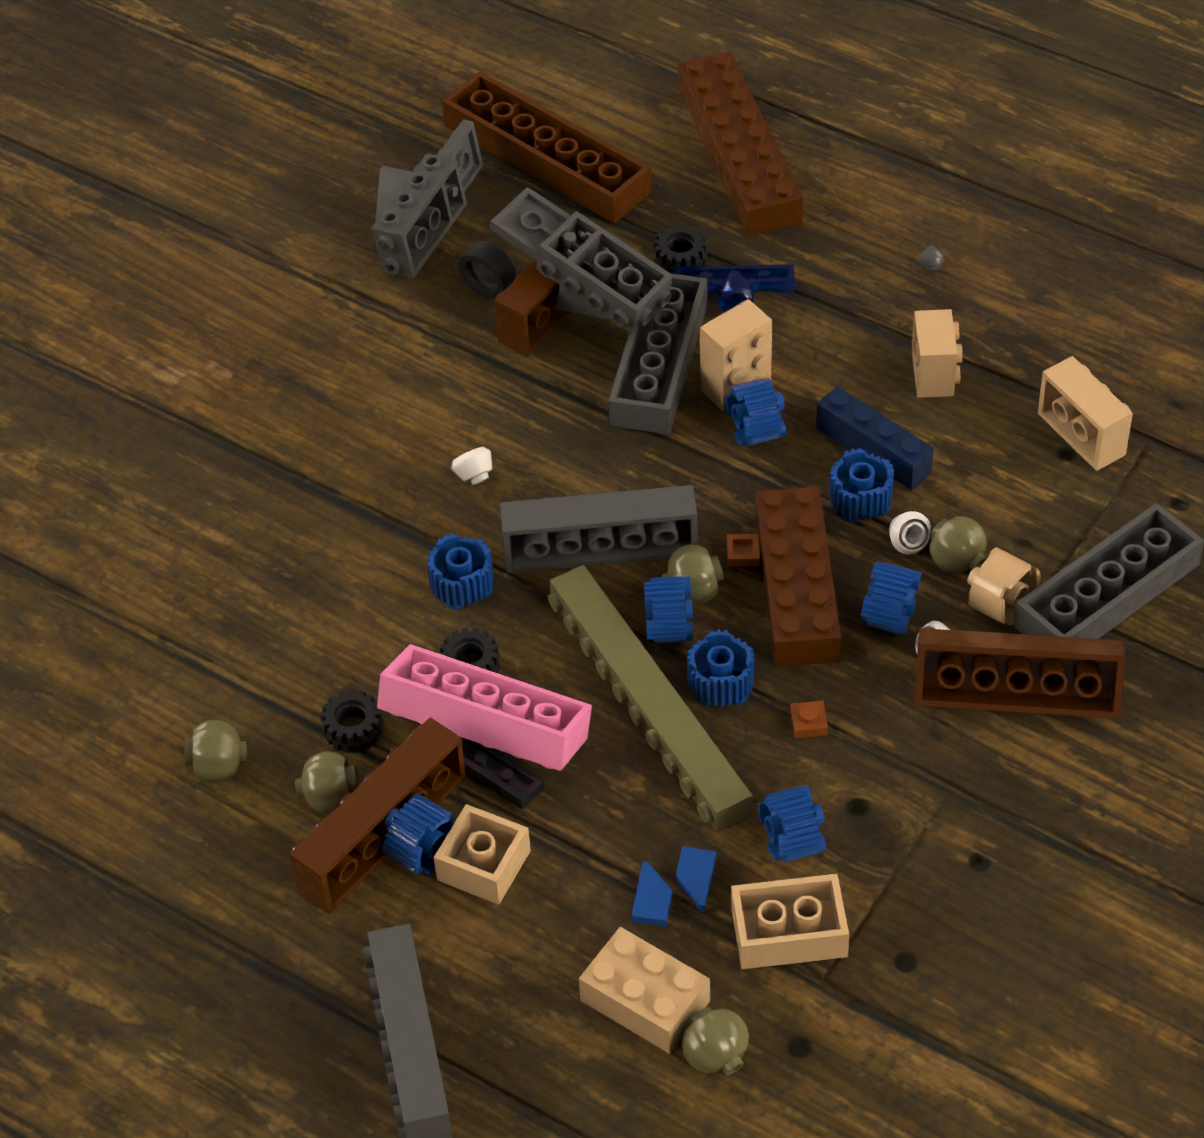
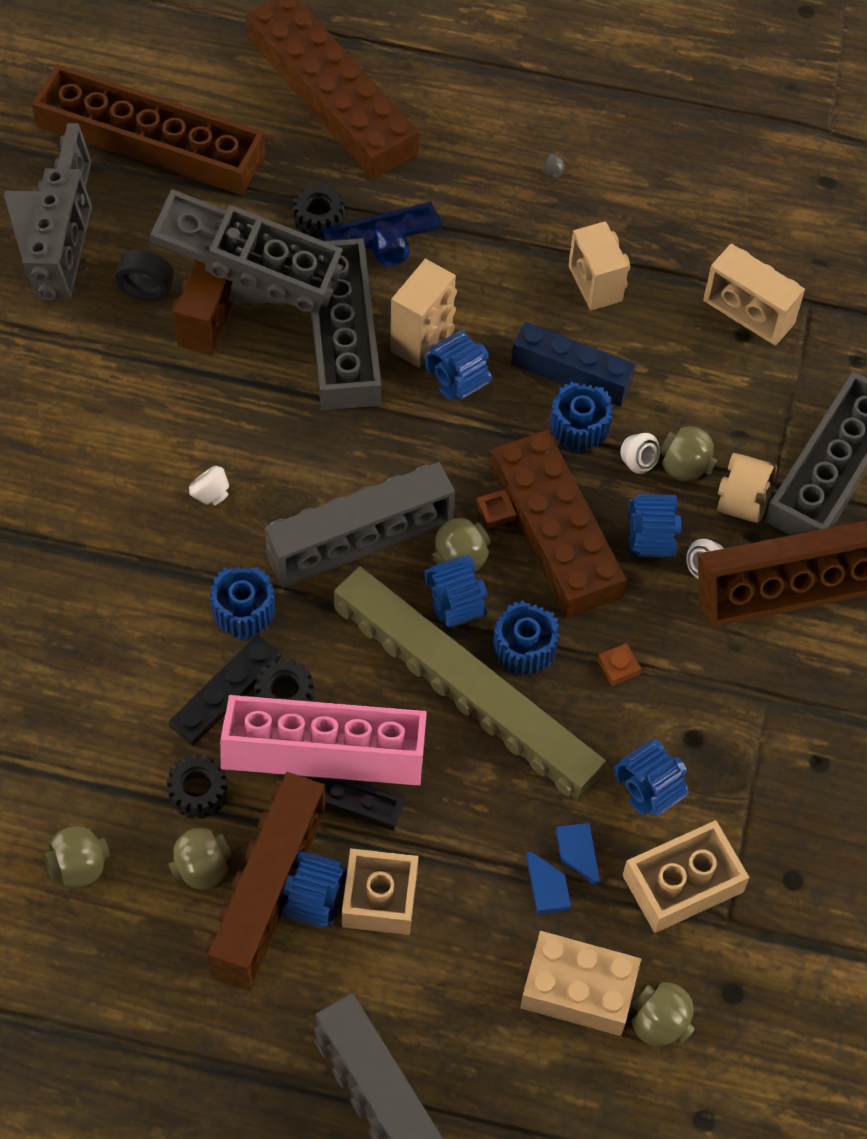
camera: 25 degrees left, 10 degrees up
none -> black plate [168,634,282,746]

